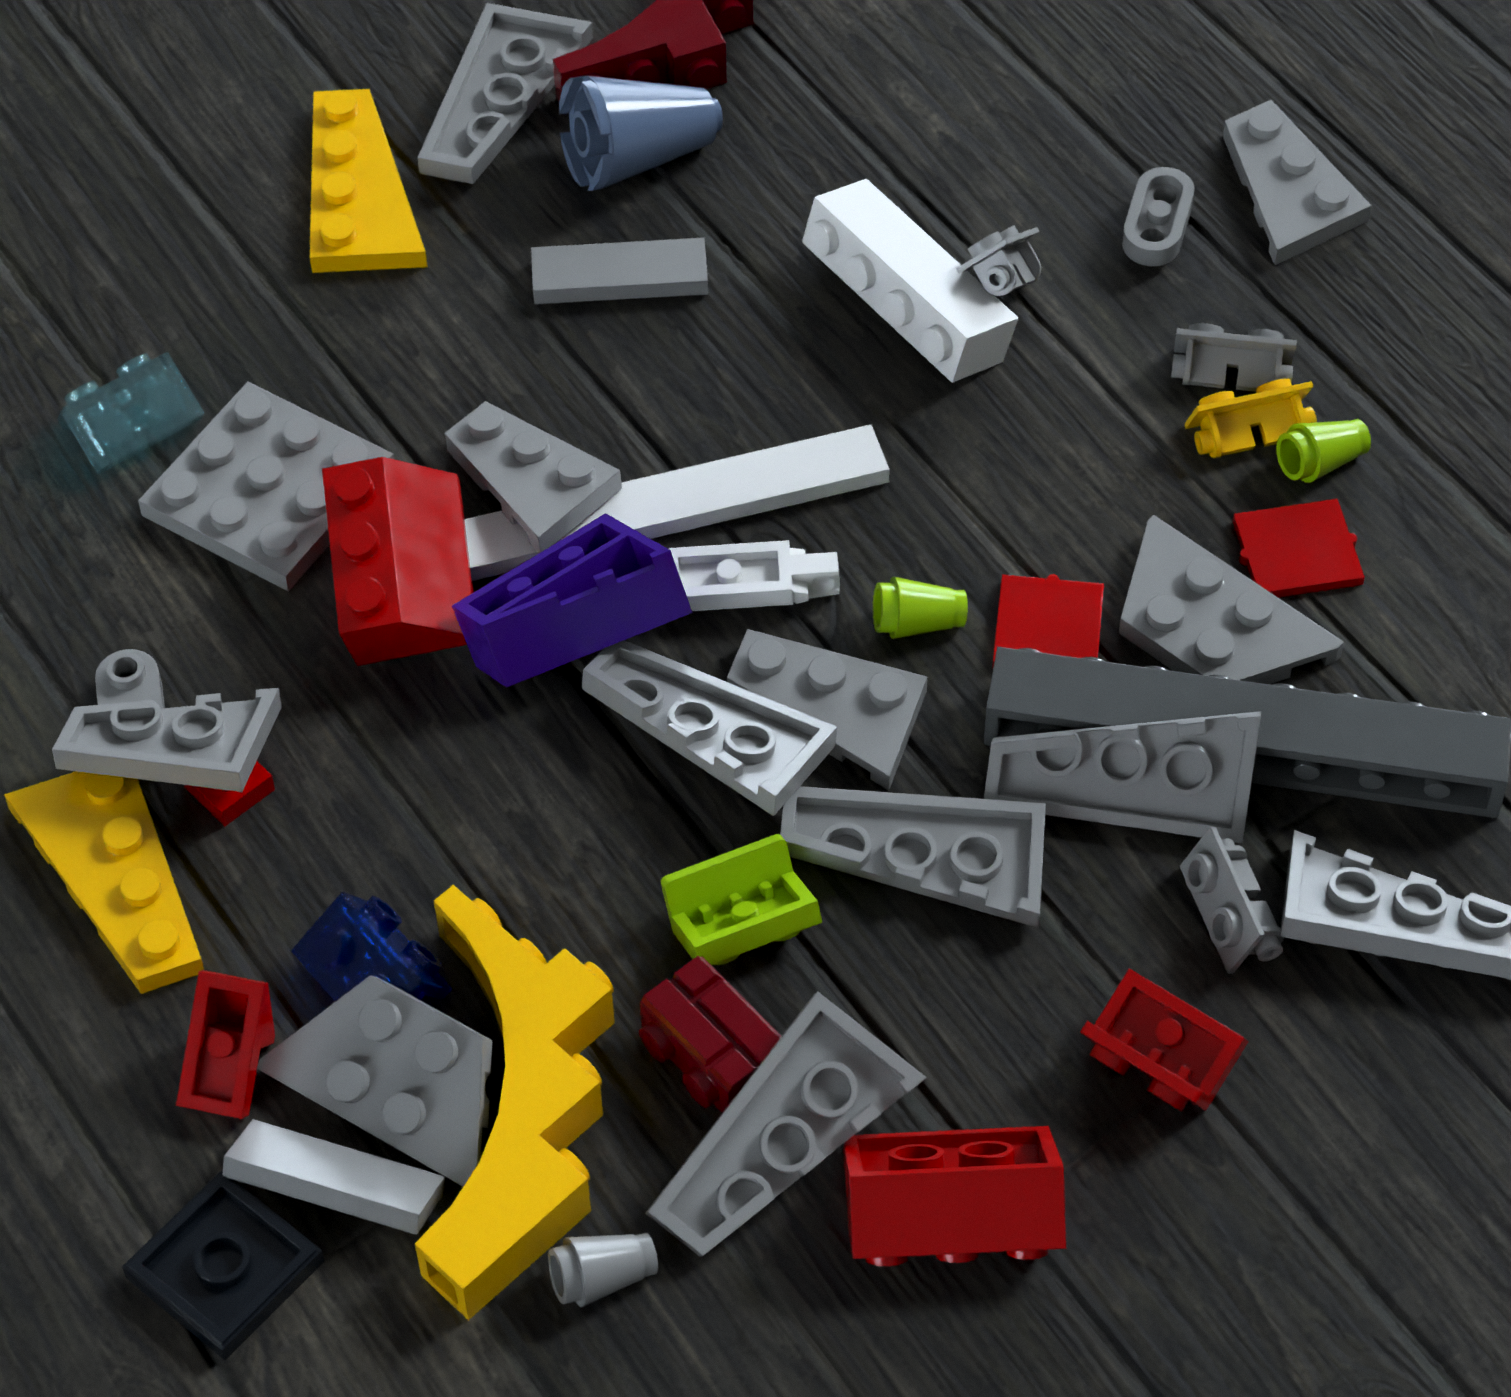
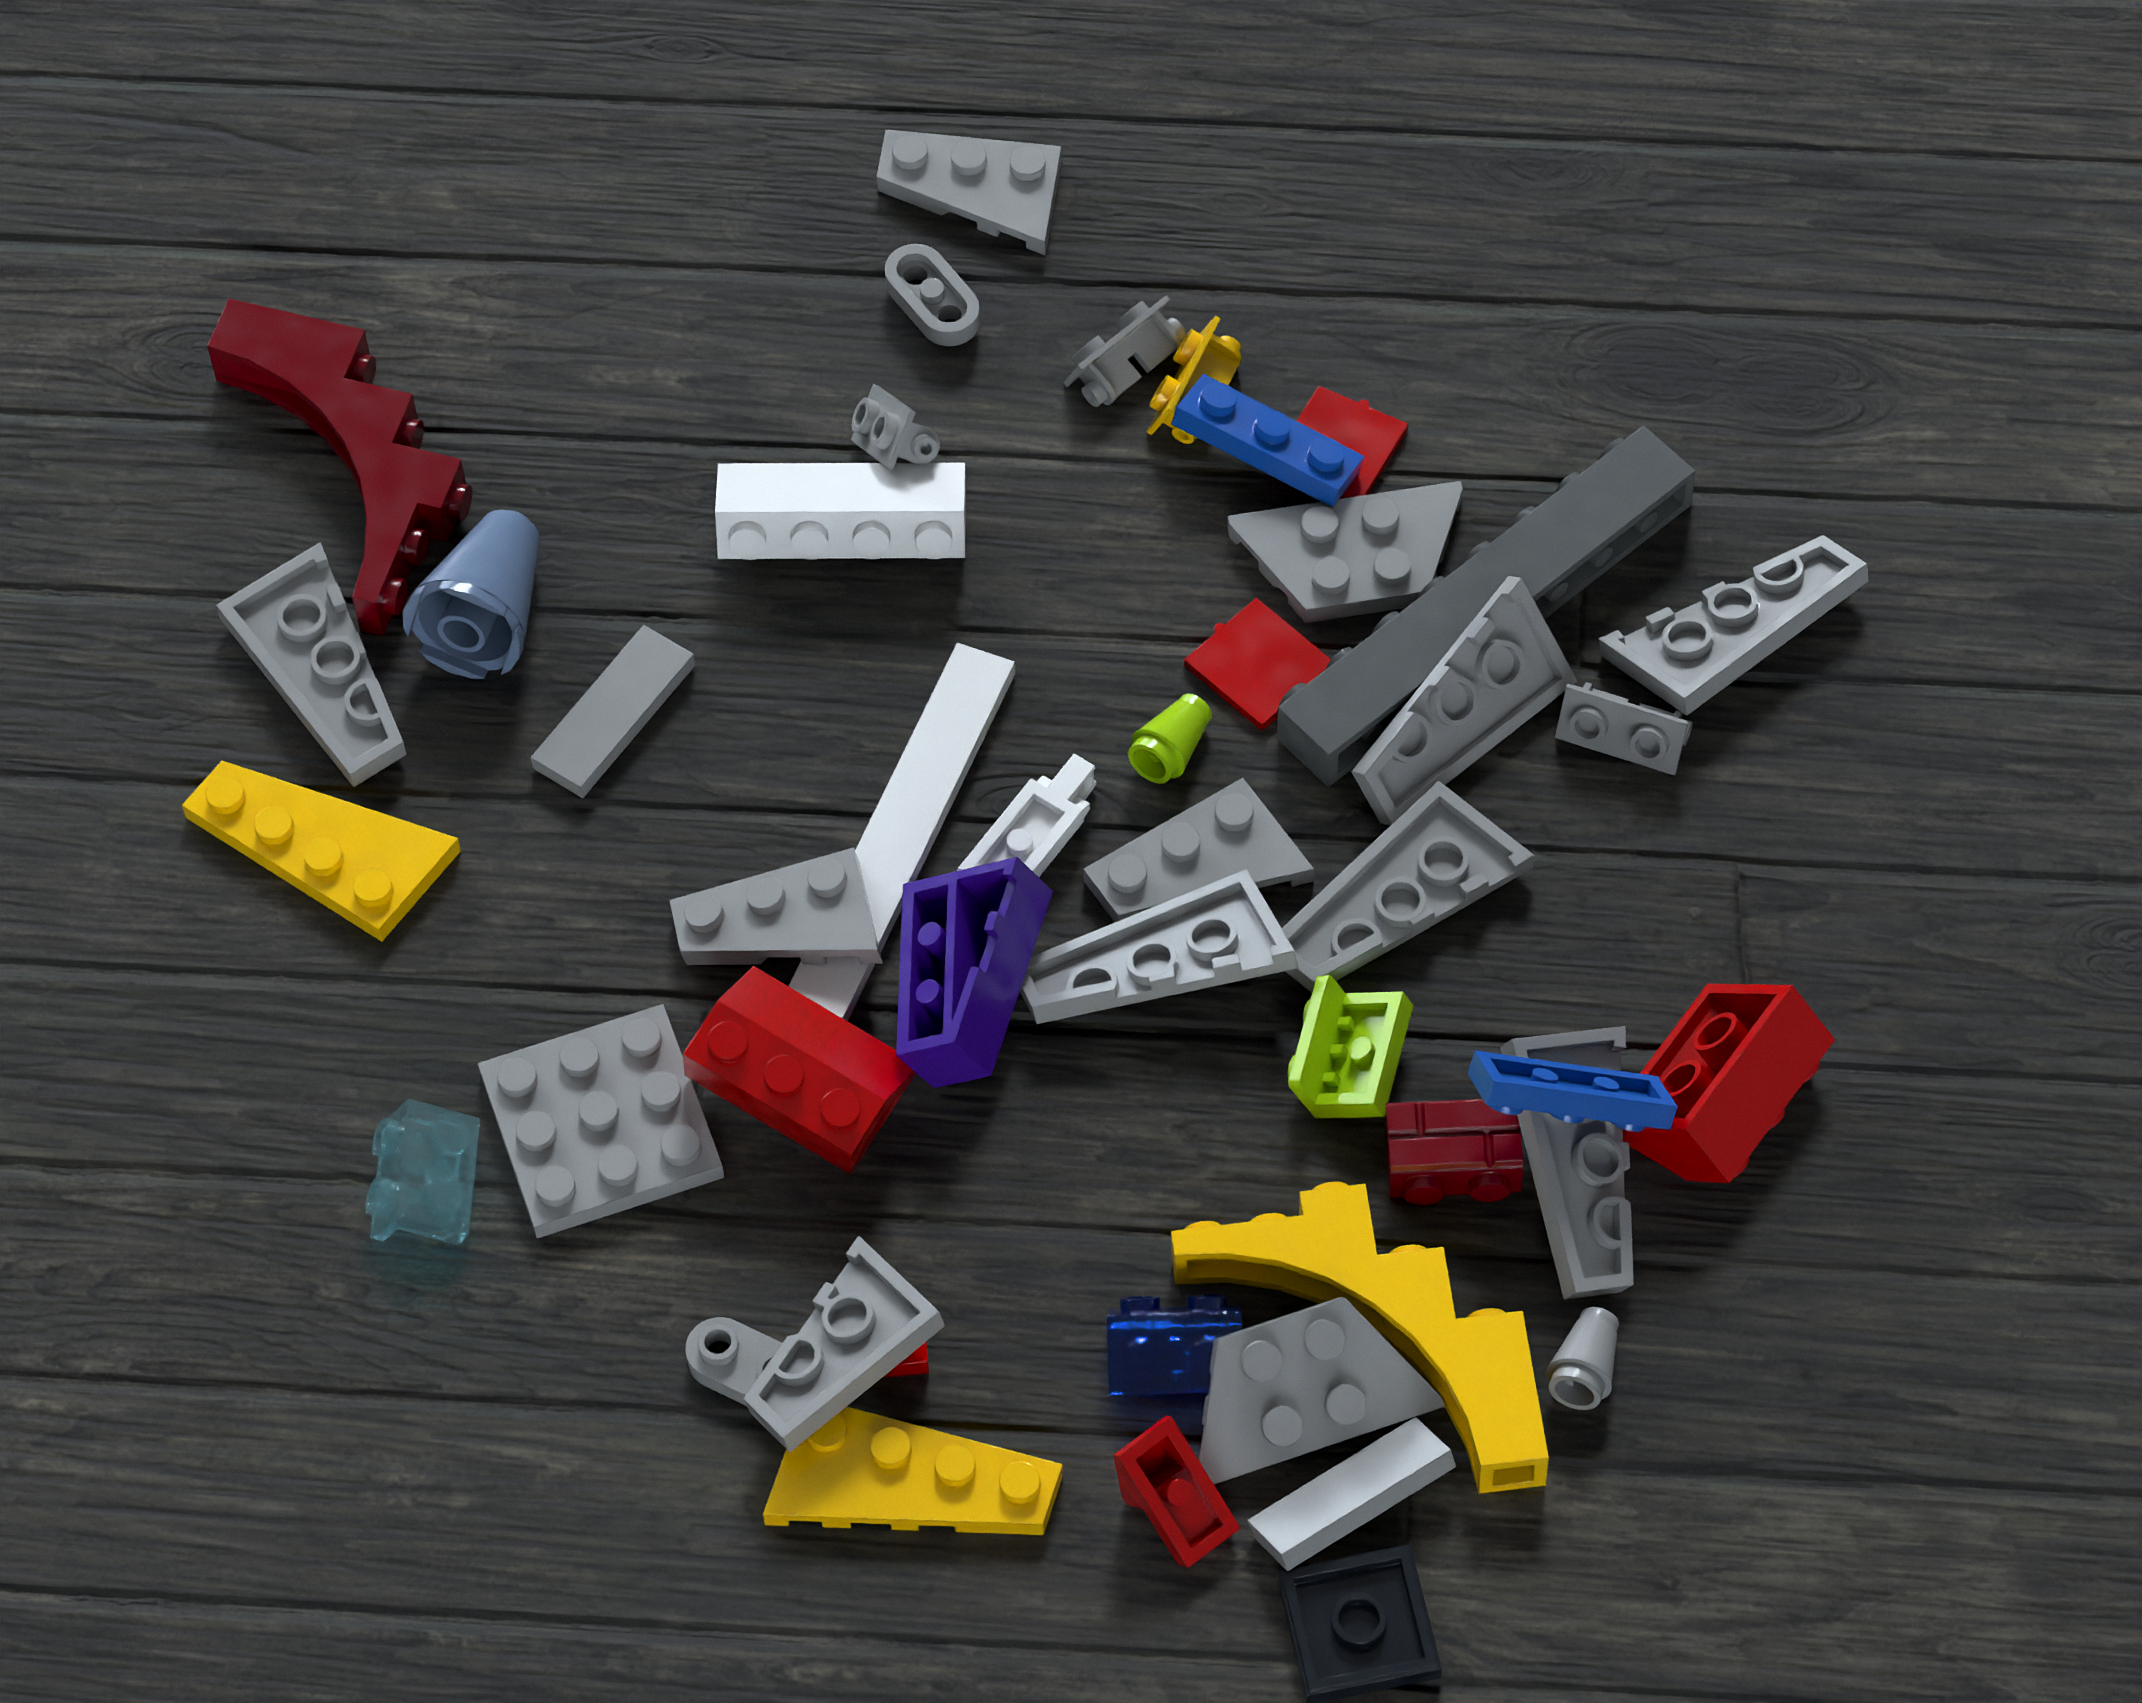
camera: 50 degrees left, 5 degrees up
red bracket [1080,968,1249,1112] -> none
lime cone [1276,419,1371,483] -> none
none -> blue plate [1171,374,1364,507]
none -> blue plate [1467,1051,1678,1132]

